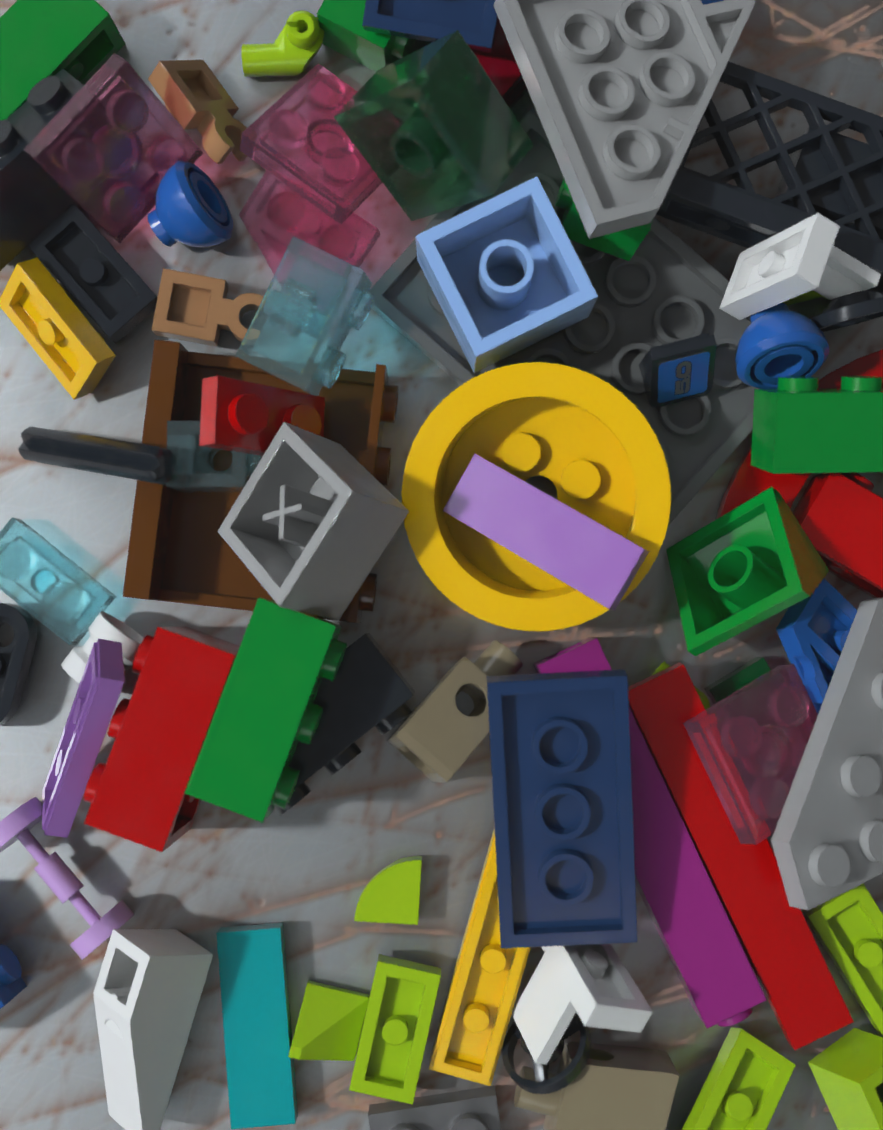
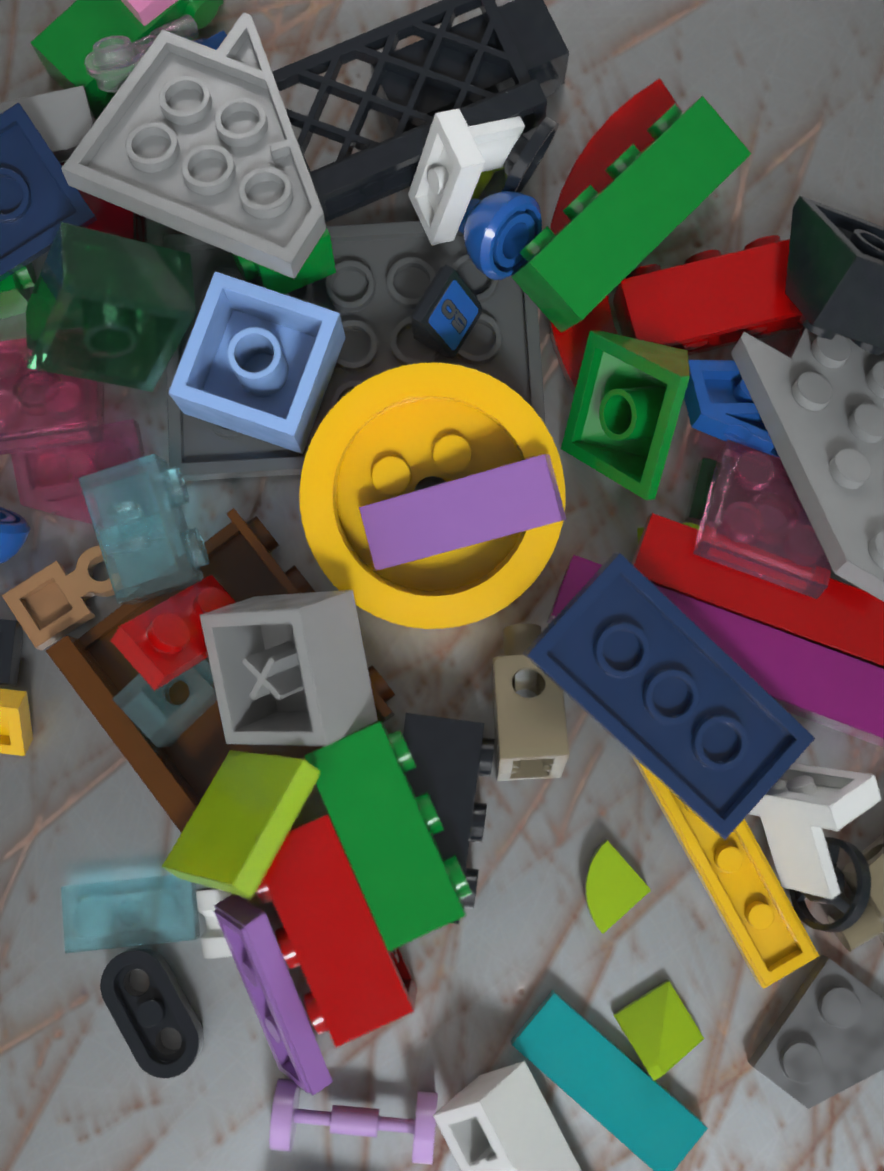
camera: 40 degrees left, 5 degrees down
black axle [18,426,176,485] -> none
lime plate [349,954,441,1105] -> none
none -> lime tile [162,750,320,898]

